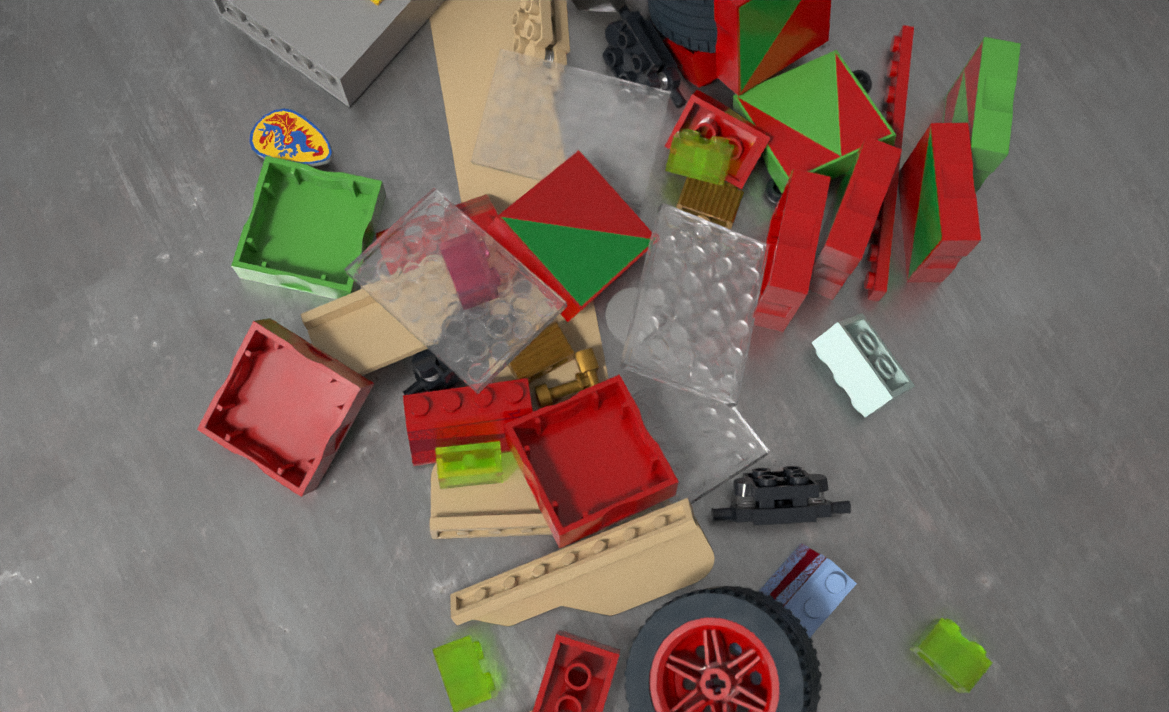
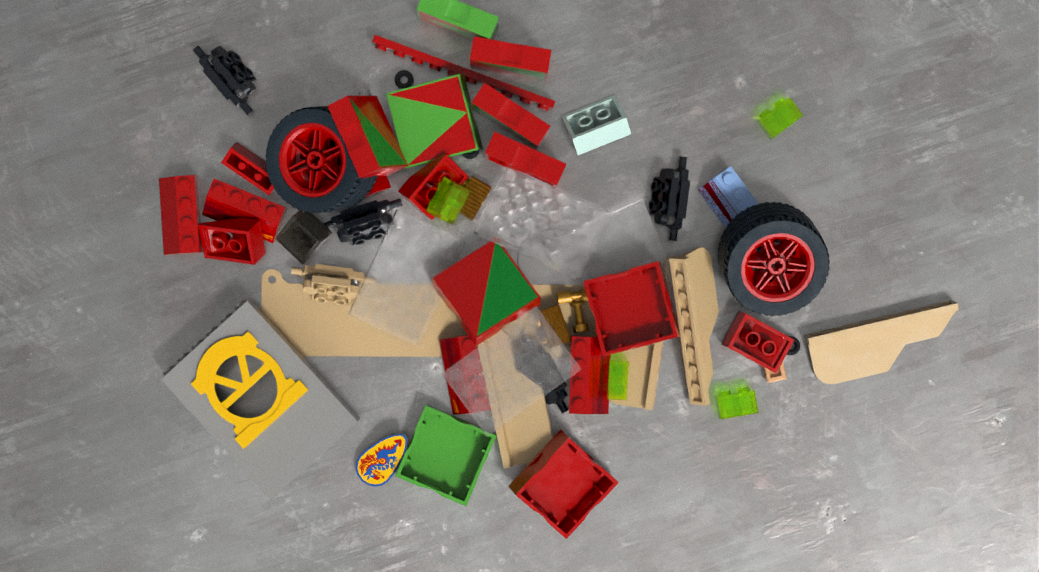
camera: 75 degrees left, 15 degrees up
clear pink brick [438,231,501,311] -> none

